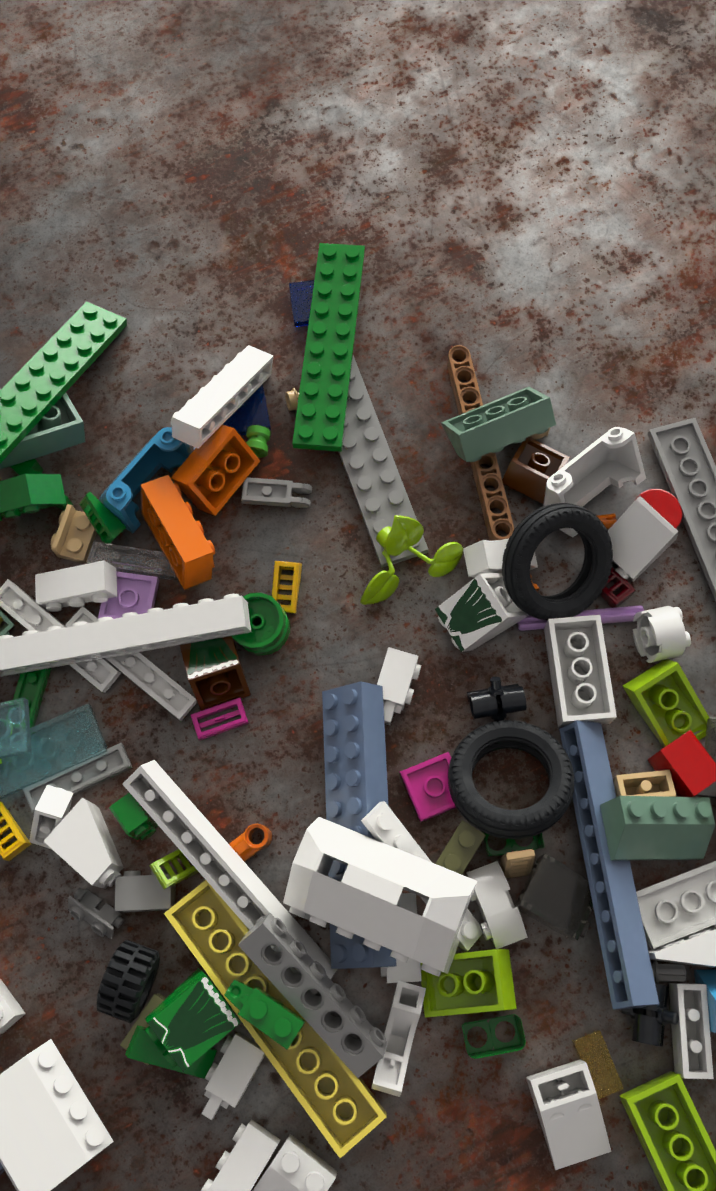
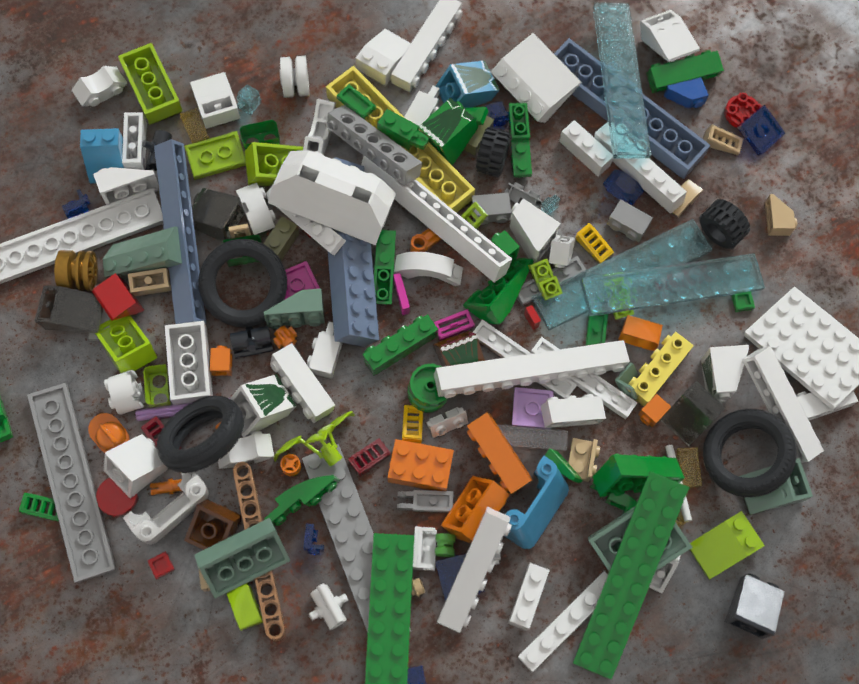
camera: 170 degrees right, 0 degrees up
none -> orange piece [88,413,129,453]
none -> lime piece [143,364,171,408]
none -> red tile [147,551,175,579]
none -> lime tile [184,131,246,180]
none -> orange brick [210,346,233,376]
none -> lime piece [226,582,263,630]
none -> clear light blue brick [237,85,261,115]
none -> sand green slope [264,289,325,329]
none -> green slope [264,475,340,527]
none -> white brick [270,343,335,424]
none -> orange gear [273,326,297,349]
none -> white wheel [280,56,309,98]
none -> orange wheel [280,454,301,477]
none -> clear blue bracket [303,523,325,555]
none -> white pin [309,583,348,630]
none -> green tile [336,84,376,120]
none -> dark red slope [348,438,391,477]
none -> green brick [363,314,438,376]
none -> green slope [374,230,396,305]
none -> orange brick [388,439,454,491]
none -> dark pink tile [393,273,410,316]
none -> white arch [394,252,463,286]
none -> white hinge [413,526,437,571]
none -> white hinge [426,407,468,438]
none -> dark azure slope [435,61,500,108]
none -> green wedge [463,258,534,324]
none -> clear blue bracket [485,101,509,127]
none -> white brick [508,563,549,631]
none -> green slope [509,103,532,178]
none -> white plate [518,571,608,672]
none -> red tile [524,305,541,330]
none -> lime slope [528,258,563,301]
none -> clear light blue plate [541,194,561,215]

